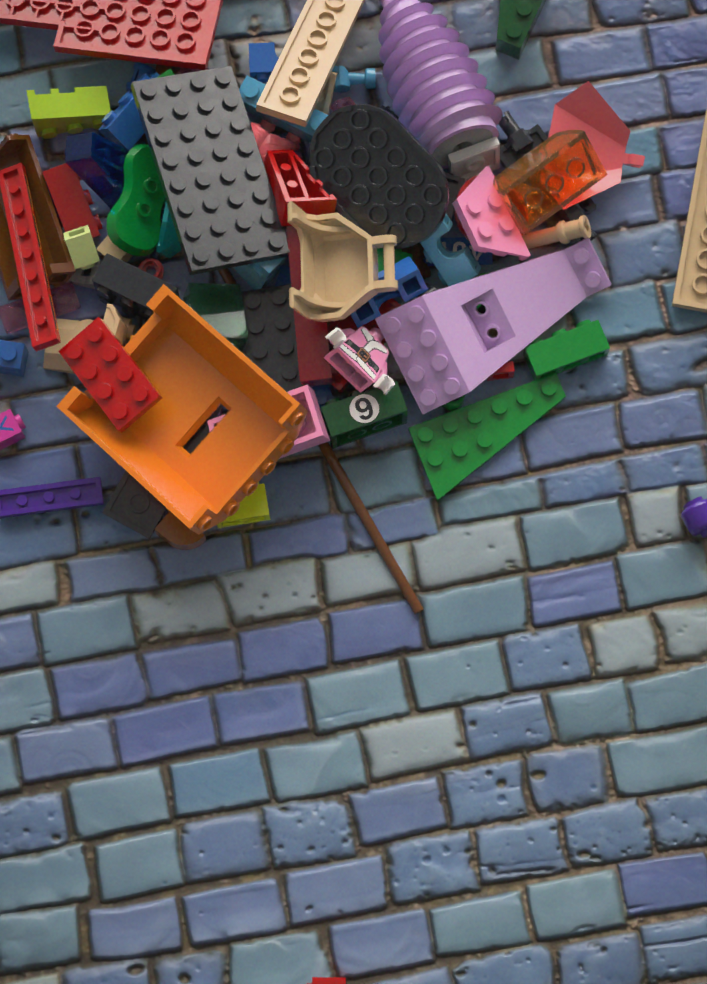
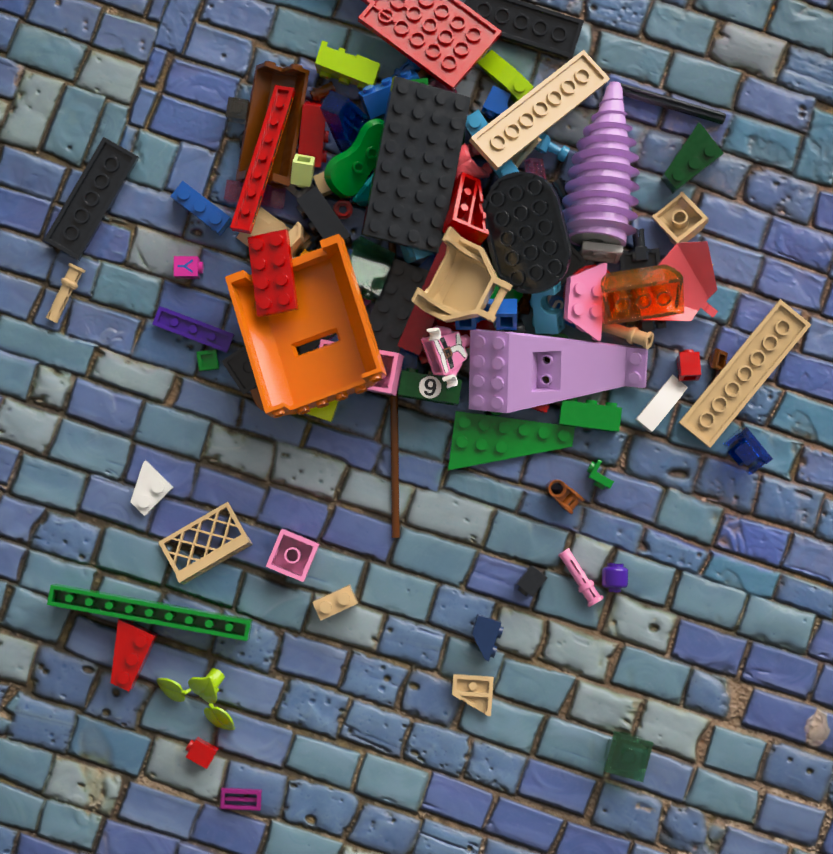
camera: 25 degrees right, 10 degrees up
none -> green brick [47,584,253,641]
none -> red wedge [110,618,158,692]
none -> white wing [130,460,174,516]
none -> lime plant [156,668,235,730]
none -> tan fence [158,502,253,585]
none -> green tile [197,349,219,372]
none -> bright pink brick [266,529,320,582]
none -> reddish brown pin [309,81,336,102]
none -> tan brick [312,584,358,621]
none -> tan wing [452,674,494,716]
none -> dark blue slope [472,614,504,661]
none -> lime slope [477,49,534,103]
none -> black brick [516,564,547,597]
none -> dark orange piece [546,479,585,515]
none -> bright pink pin [558,548,604,607]
none -> green bracket [586,459,614,490]
none -> white slope [635,374,688,432]
none -> tan slope [651,192,709,245]
none -> red brick [677,349,701,381]
none -> reddish brown slope [708,348,728,371]

